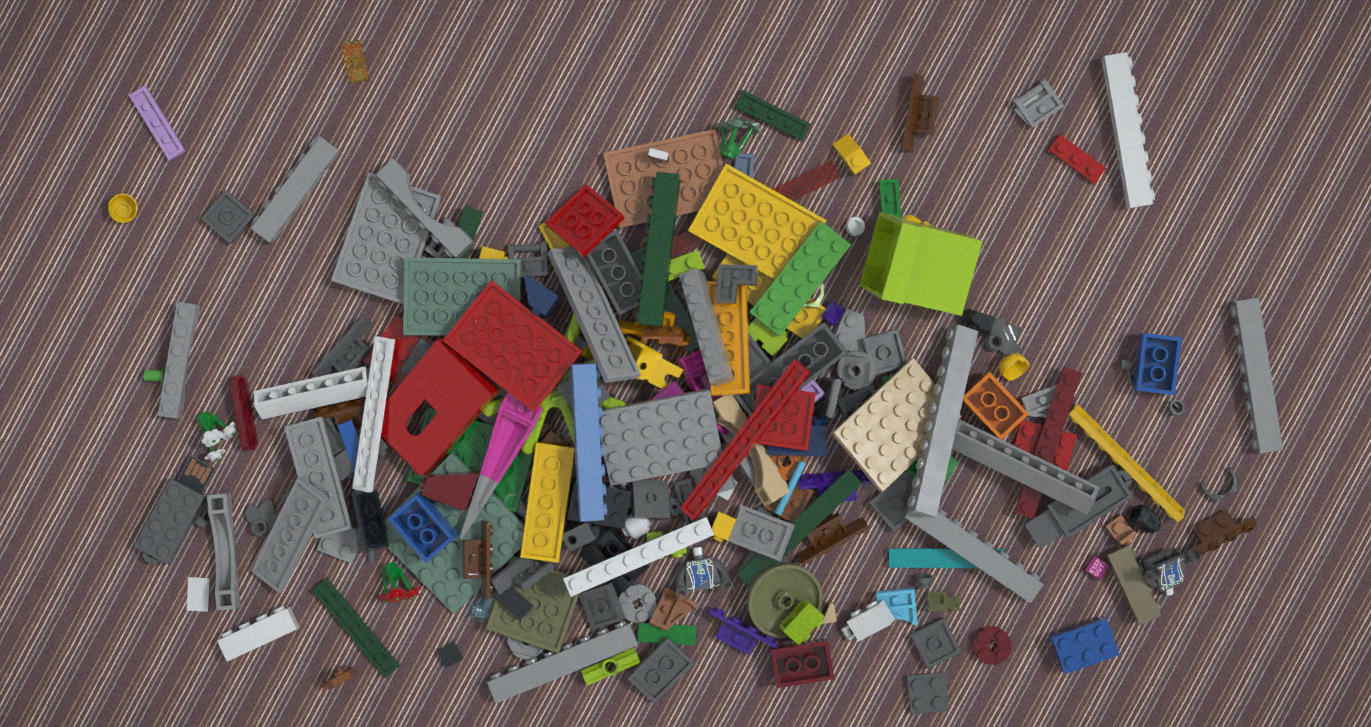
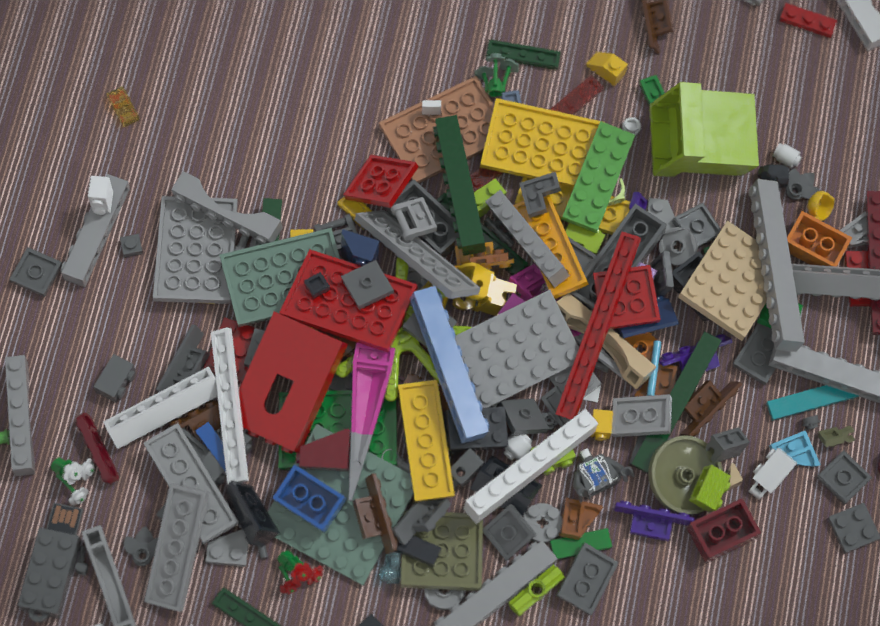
camera: 25 degrees left, 20 degrees down
none -> white brick [87,176,113,215]
none -> dark grey brick [94,354,136,403]
none -> dark grey plate [120,234,143,257]
none -> black tile [304,272,331,298]
none -> dark grey plate [341,260,394,309]
none -> light grey plate [391,197,437,241]
none -> dark grey hinge [706,427,750,463]
none -> white brick [773,143,802,168]

